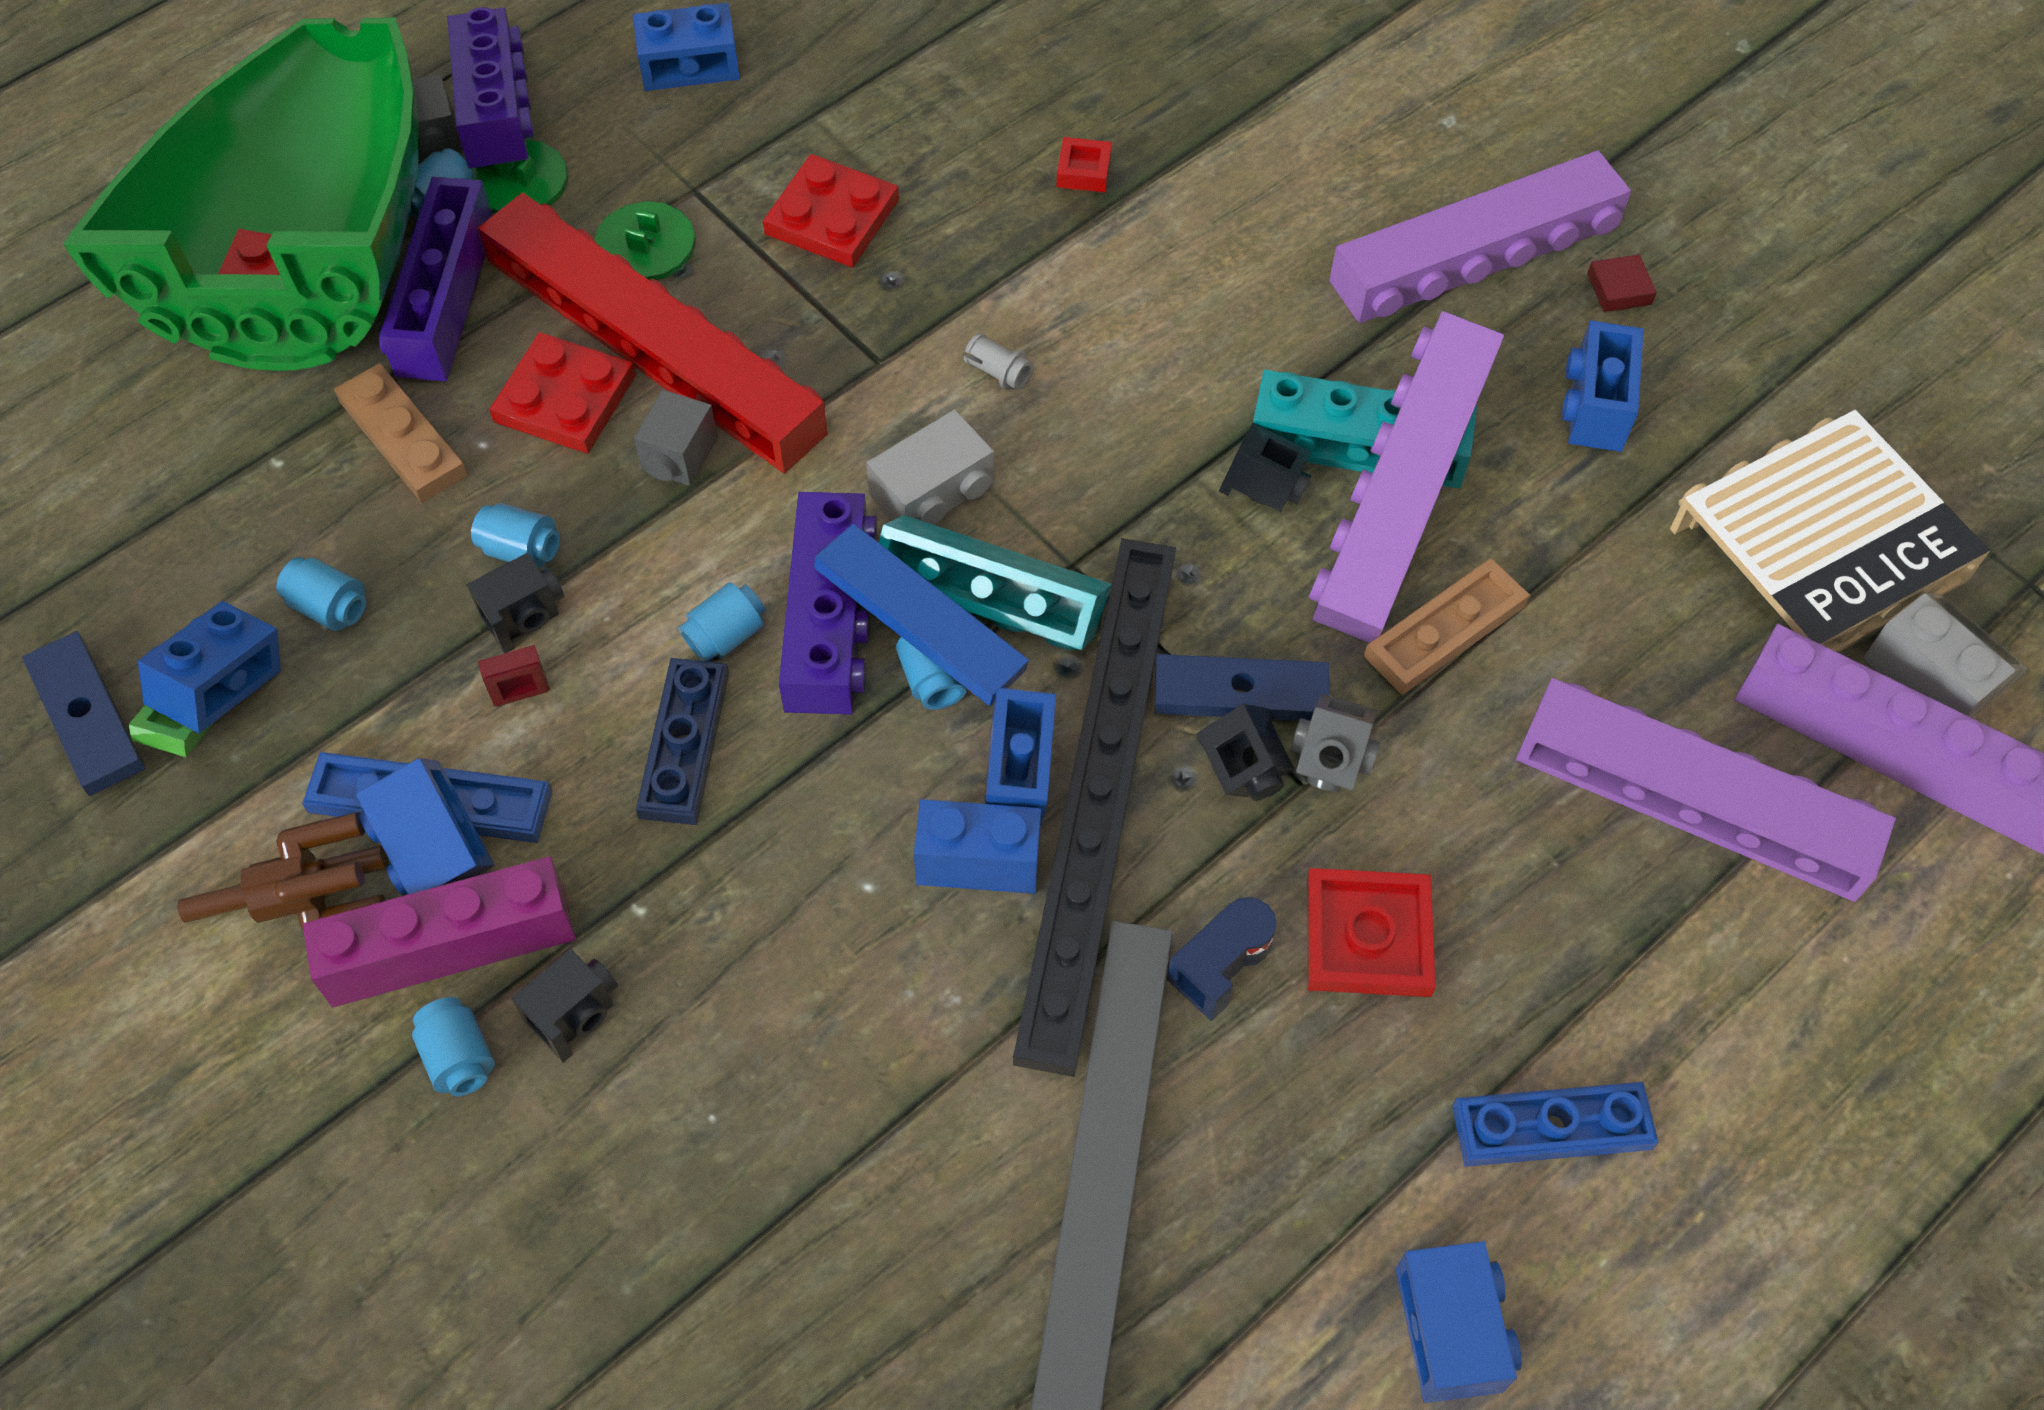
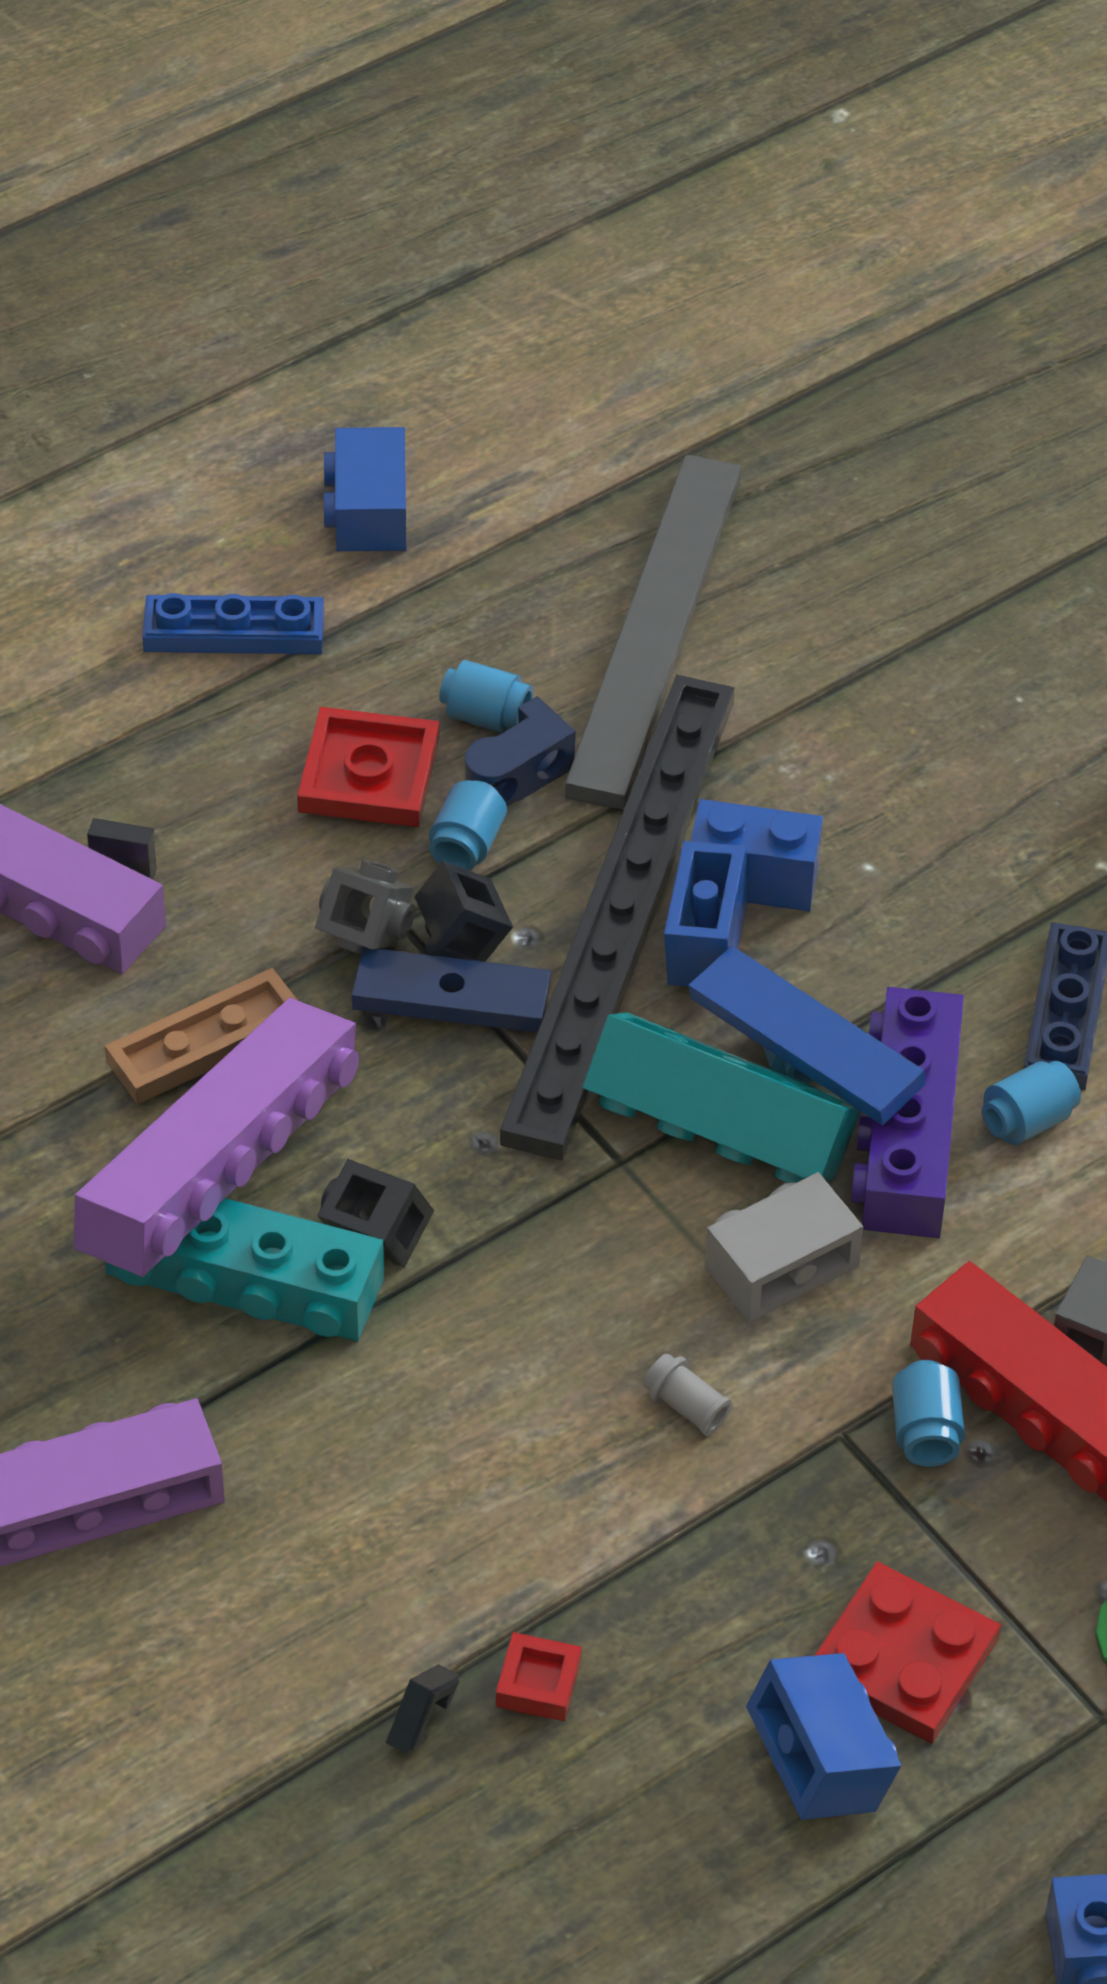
camera: 175 degrees left, 10 degrees down
none -> black tile [87,818,157,880]
none -> black tile [386,1664,460,1754]
none -> dark azure brick [429,780,507,871]
none -> dark azure brick [439,660,533,733]
none -> blue brick [746,1653,902,1820]
none -> dark azure brick [891,1360,965,1467]

